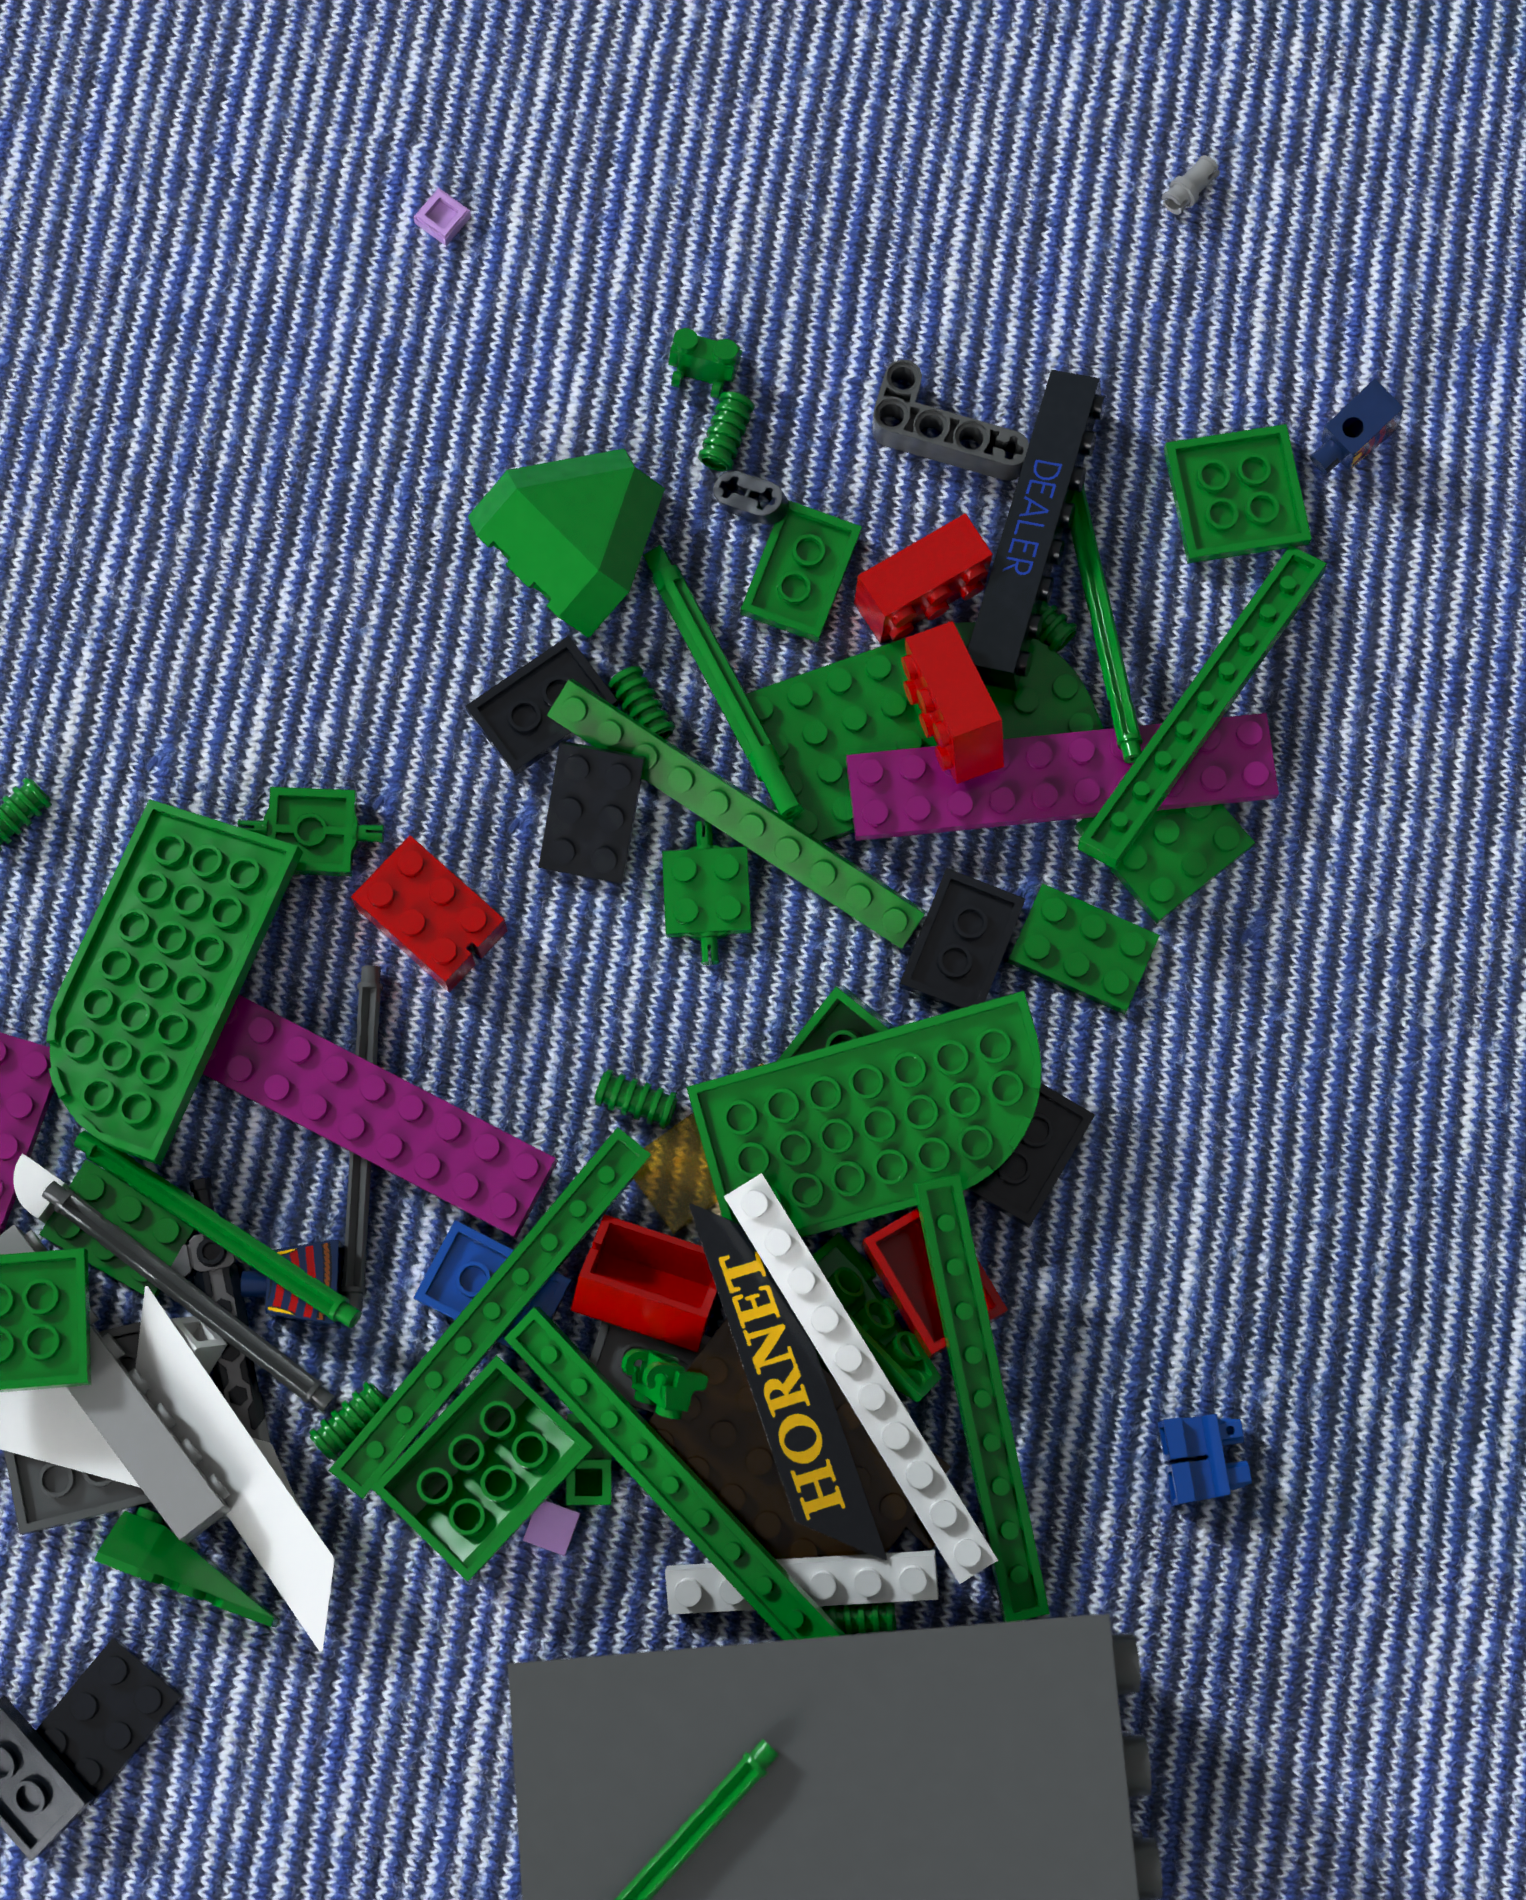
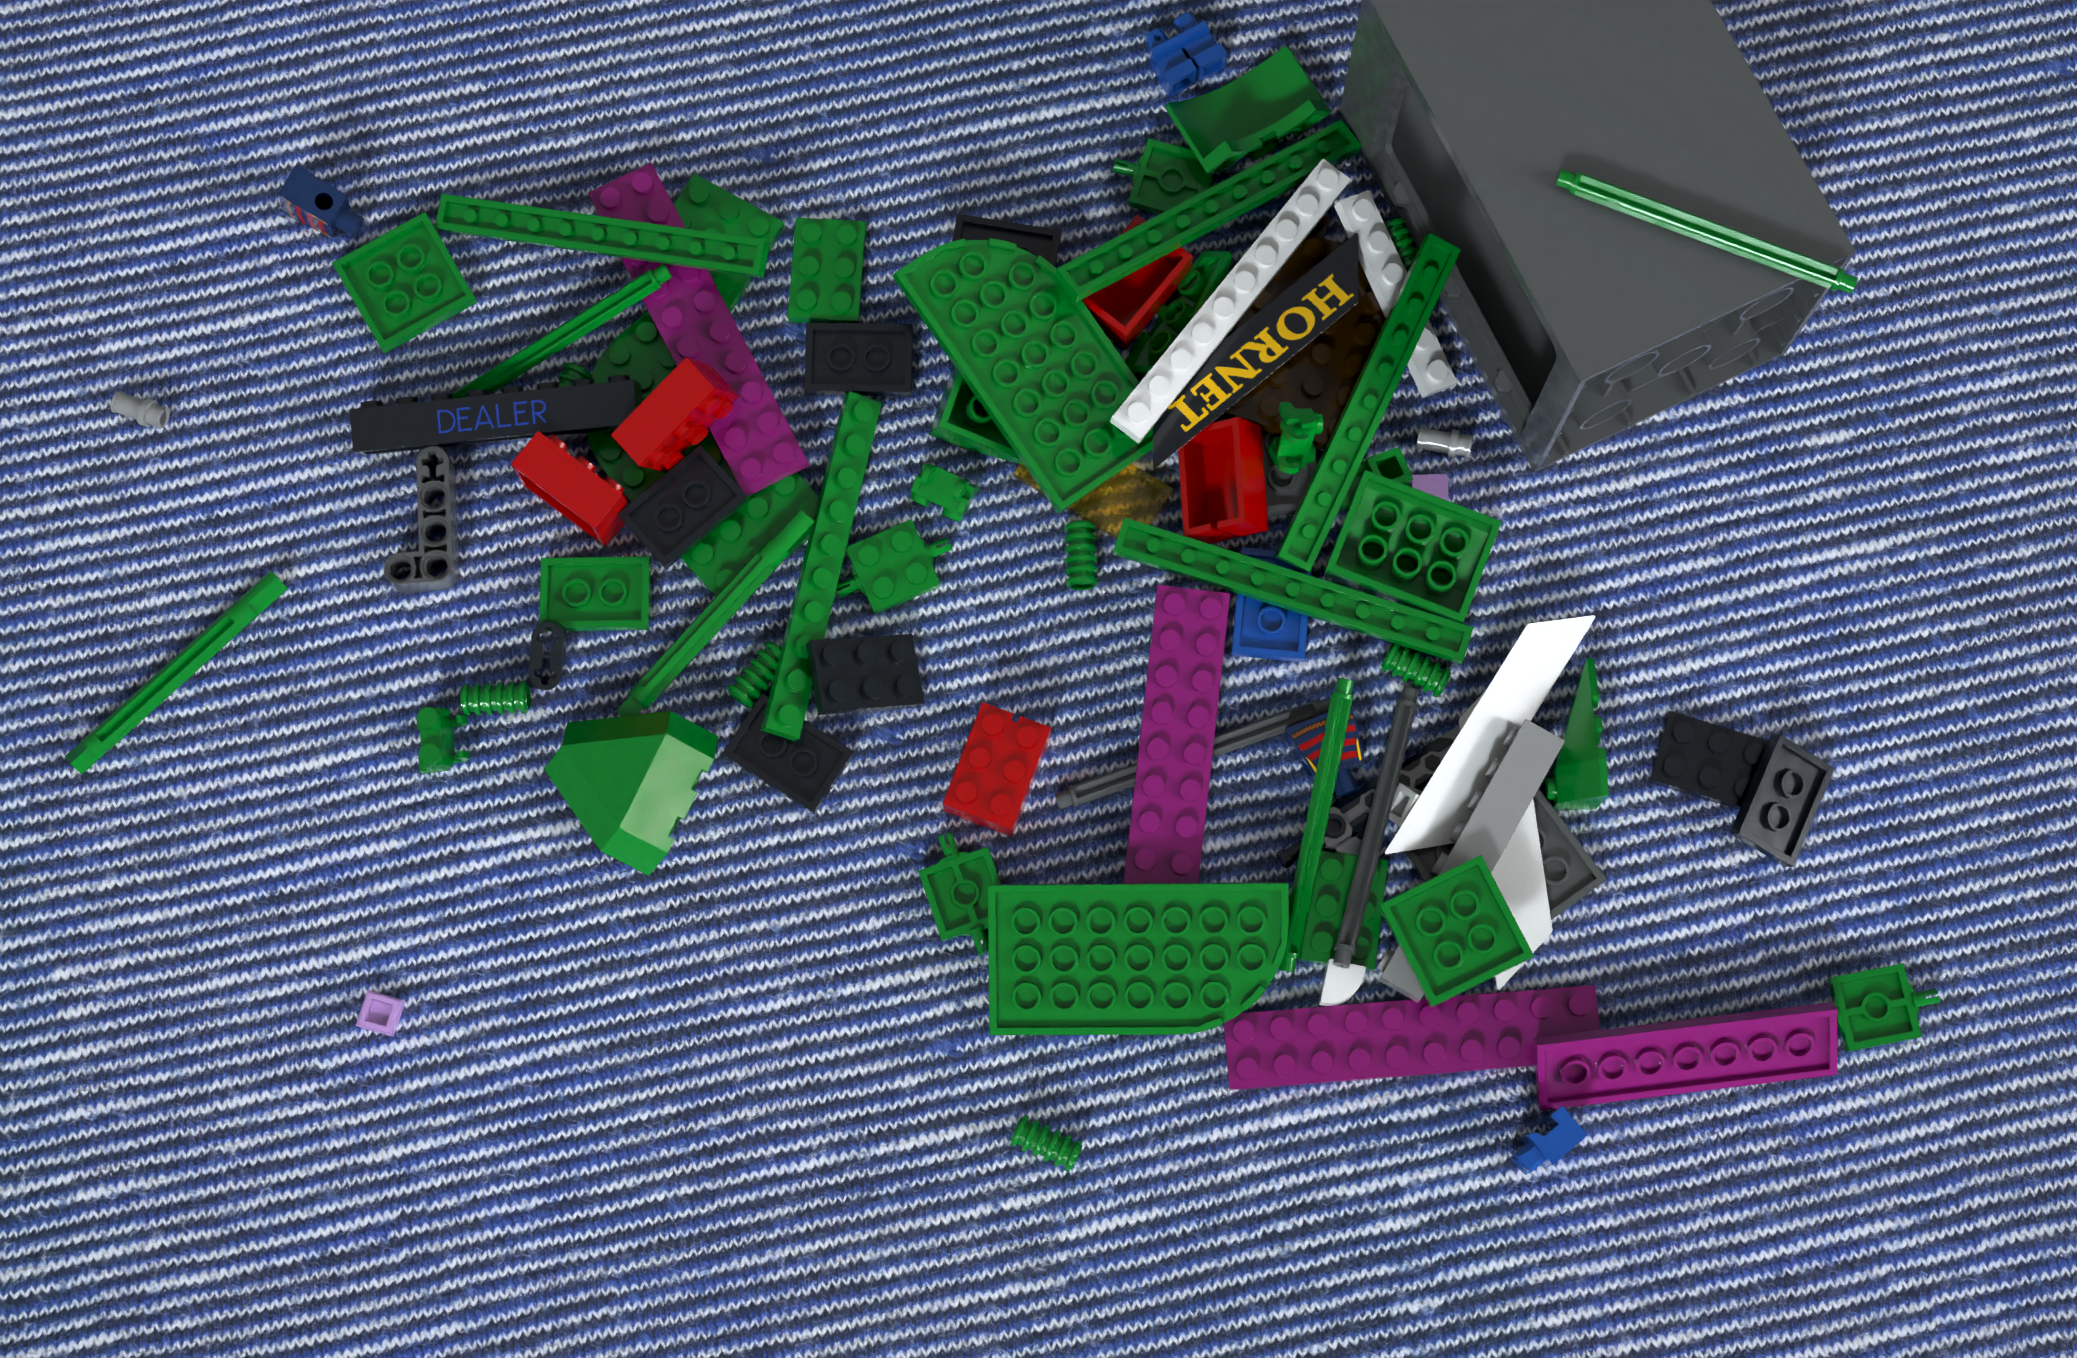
camera: 105 degrees left, 0 degrees up
none -> green piece [65,570,288,774]
none -> black plate [617,445,748,570]
none -> green piece [909,462,980,522]
none -> green plate [1113,138,1215,215]
none -> green panel [1165,46,1332,173]
none -> light grey pin [1416,427,1473,458]

